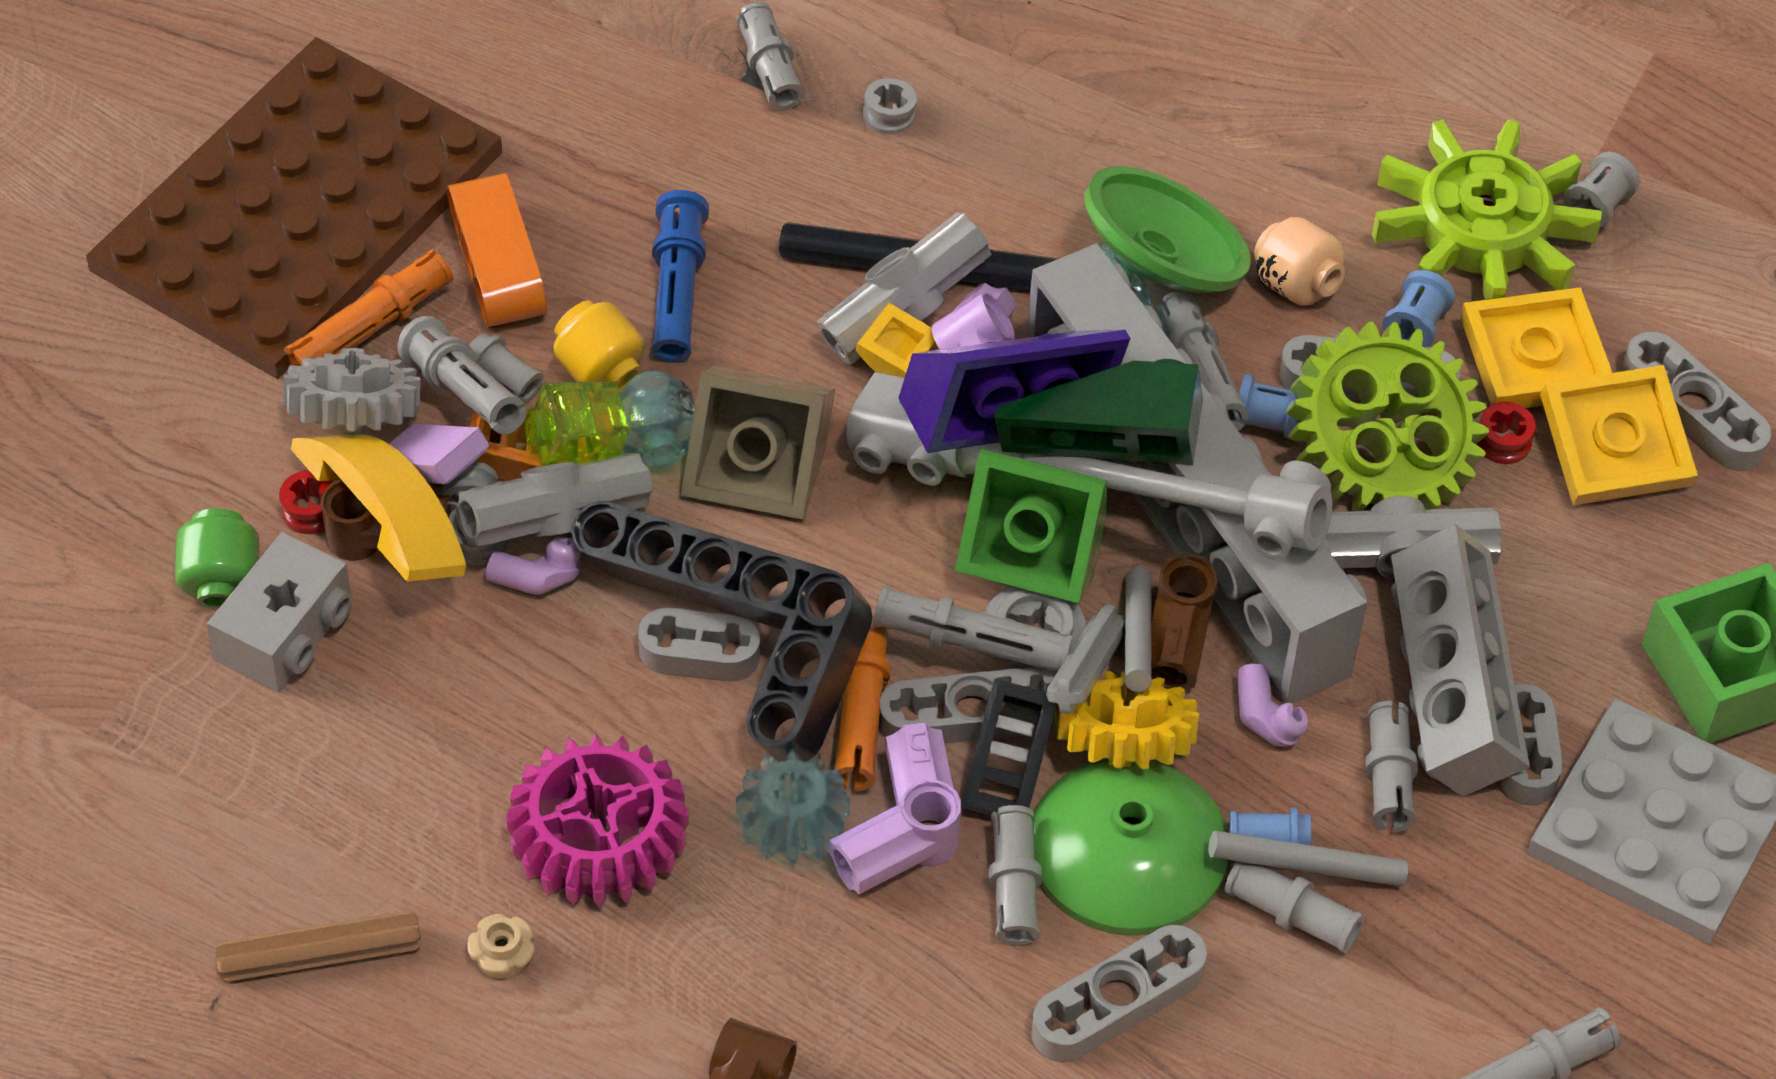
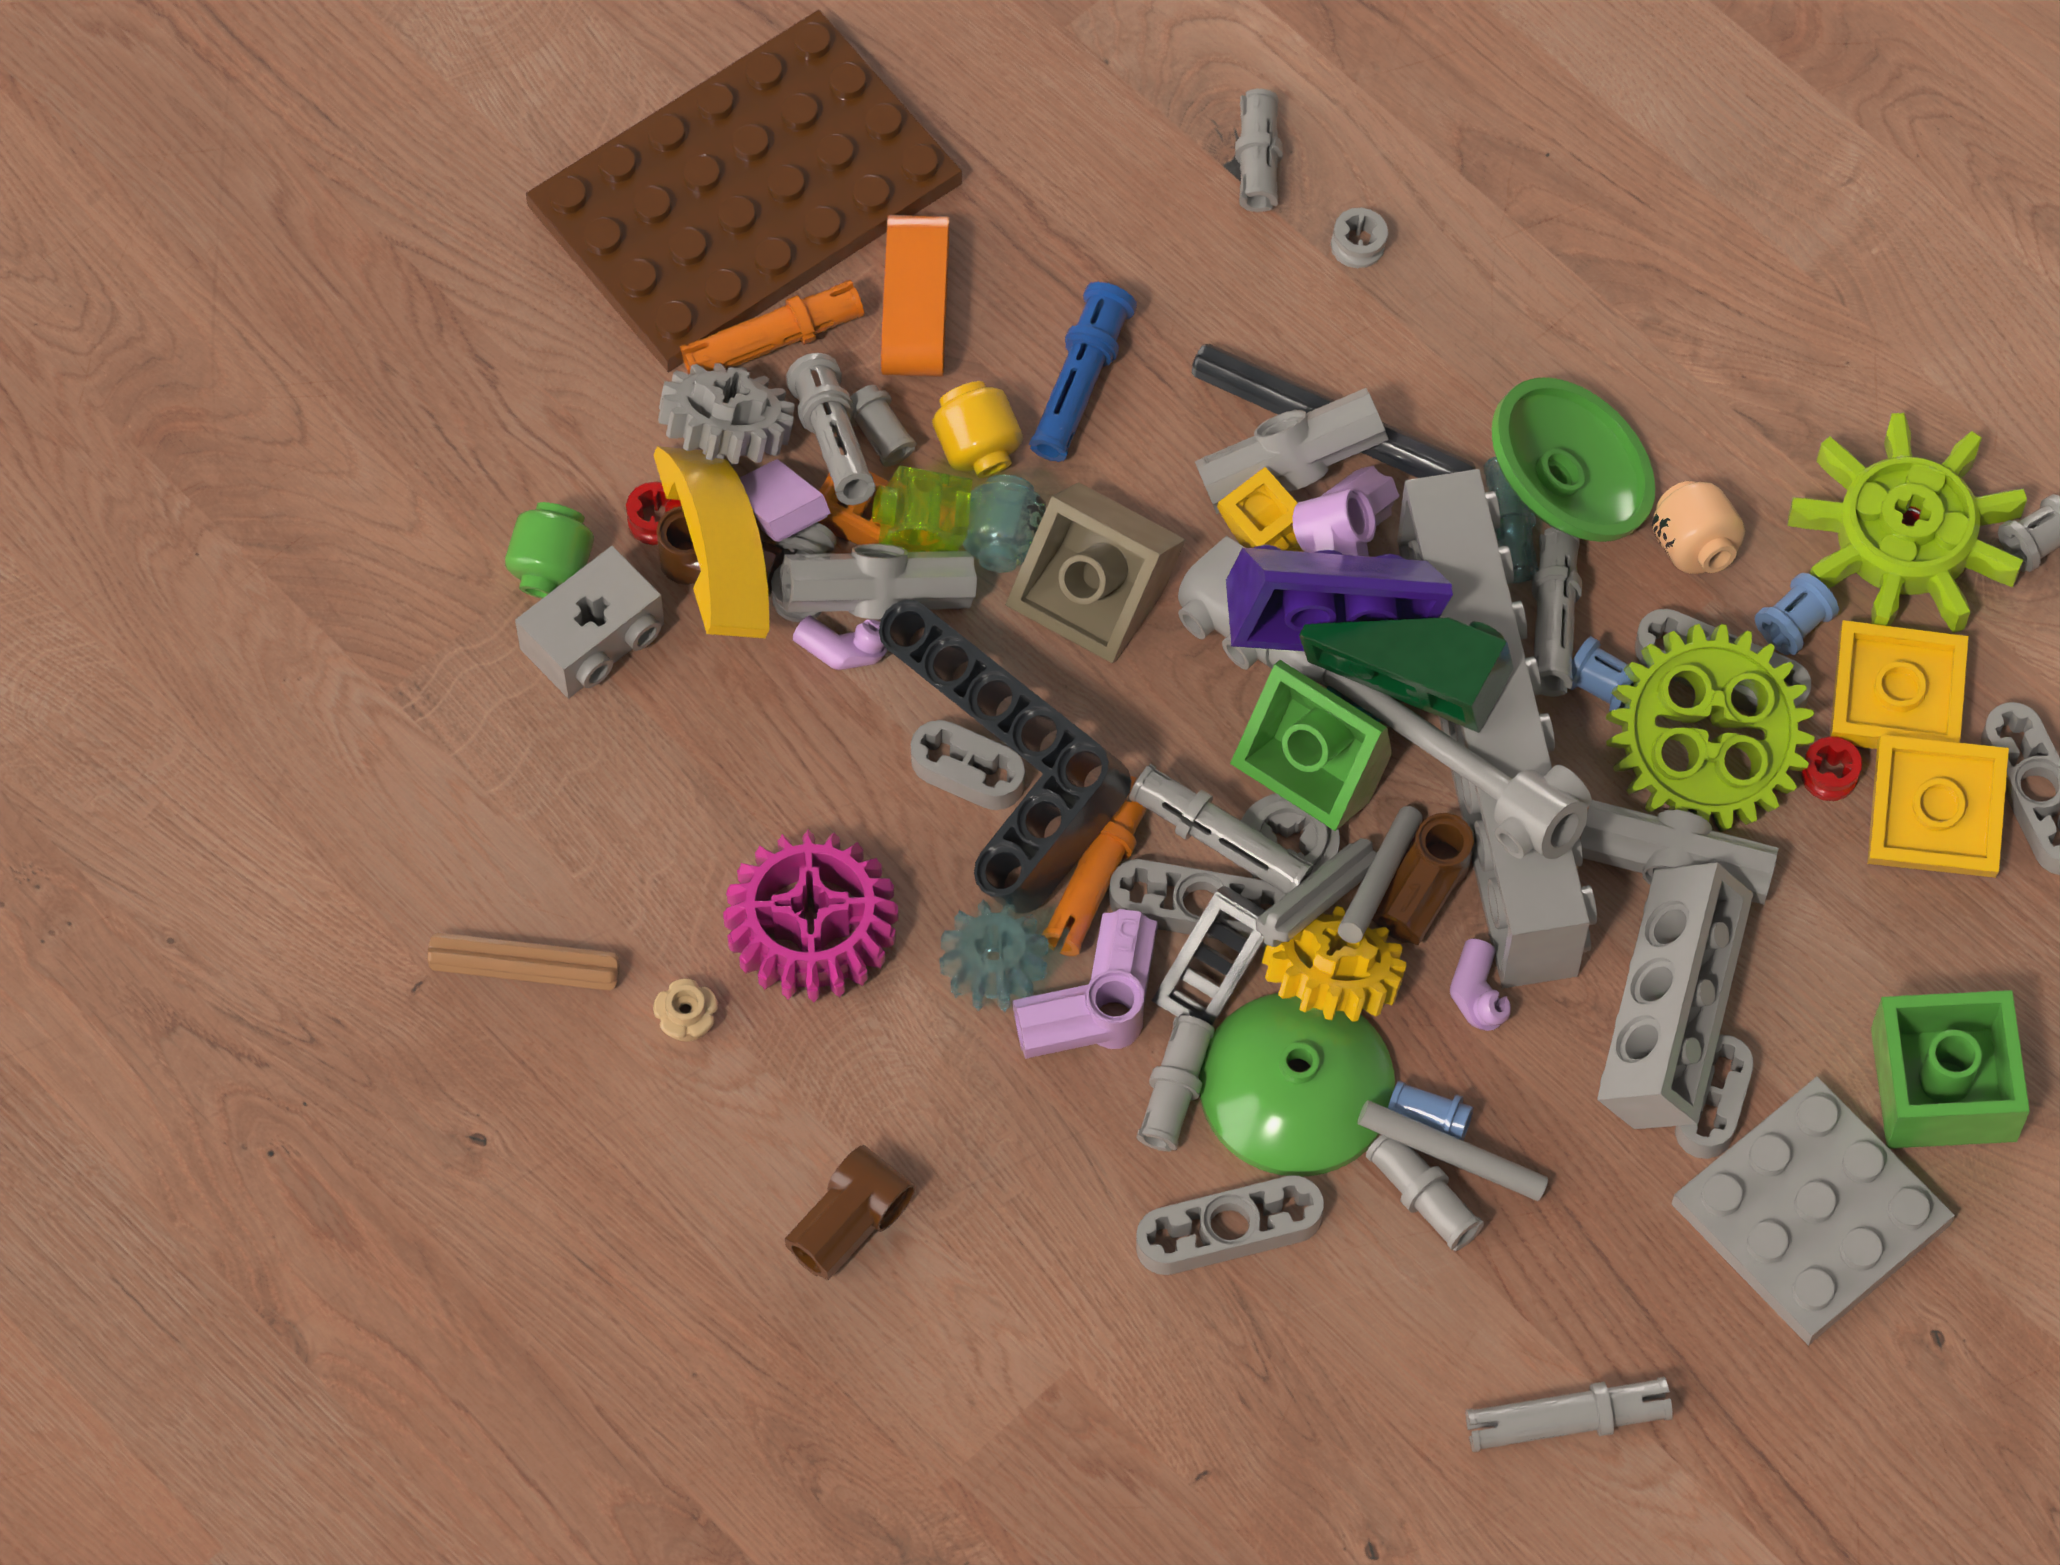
camera: 20 degrees right, 10 degrees up
light grey pin [1365,700,1418,832] -> none

